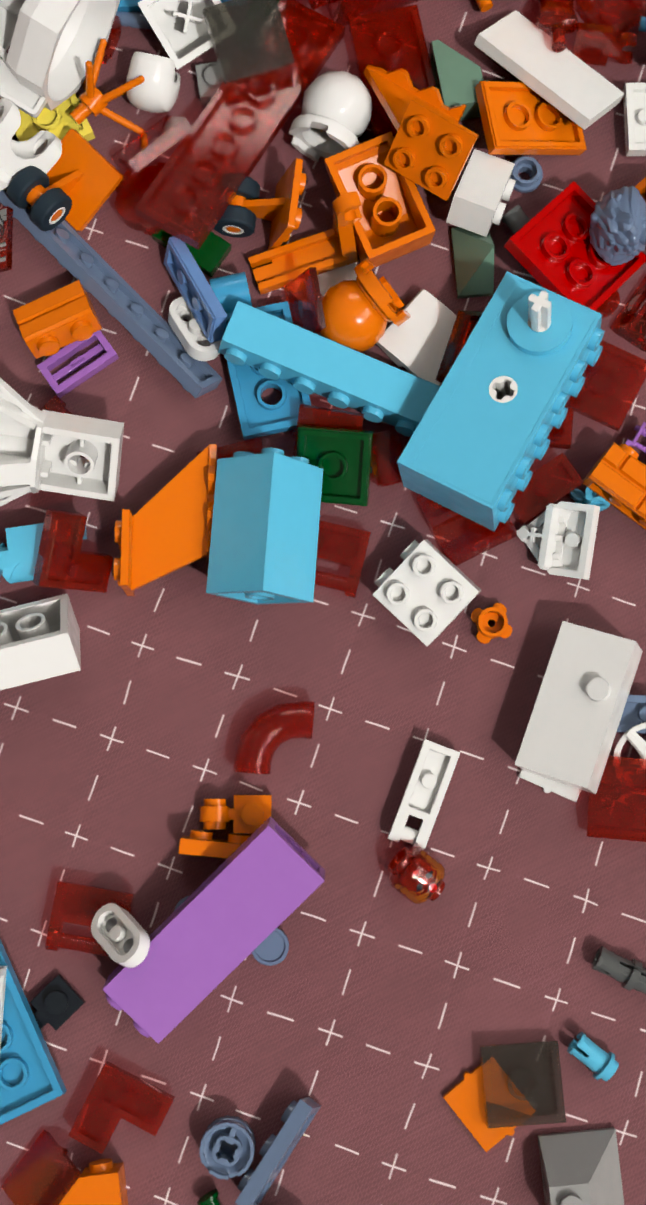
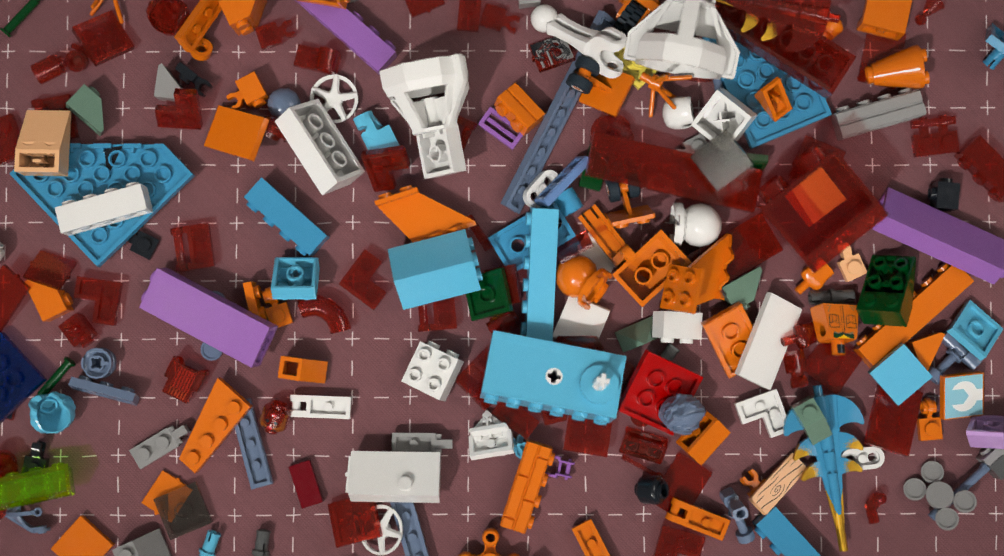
camera: 70 degrees right, 5 degrees up
white plate [91,903,150,968] -> none
clear red tile [111,115,193,172] -> none
orange plate [471,603,512,644] -> none
sand blue plate [510,156,543,193] -> none
none -> clear red brick [58,313,98,348]
none -> light grey hinge [129,424,191,469]
none -> clear red piece [162,355,210,404]
none -> orange wing [179,377,253,473]
none -> sand blue tile [235,398,274,490]
none -> dark azure brick [244,177,330,257]
none -> medium azure brick [271,257,320,300]
none -> orange slope [277,355,328,384]
none -> dark red tile [289,459,324,509]
none -> clear red plate [339,249,387,310]
none -> light grey hinge [392,432,453,454]

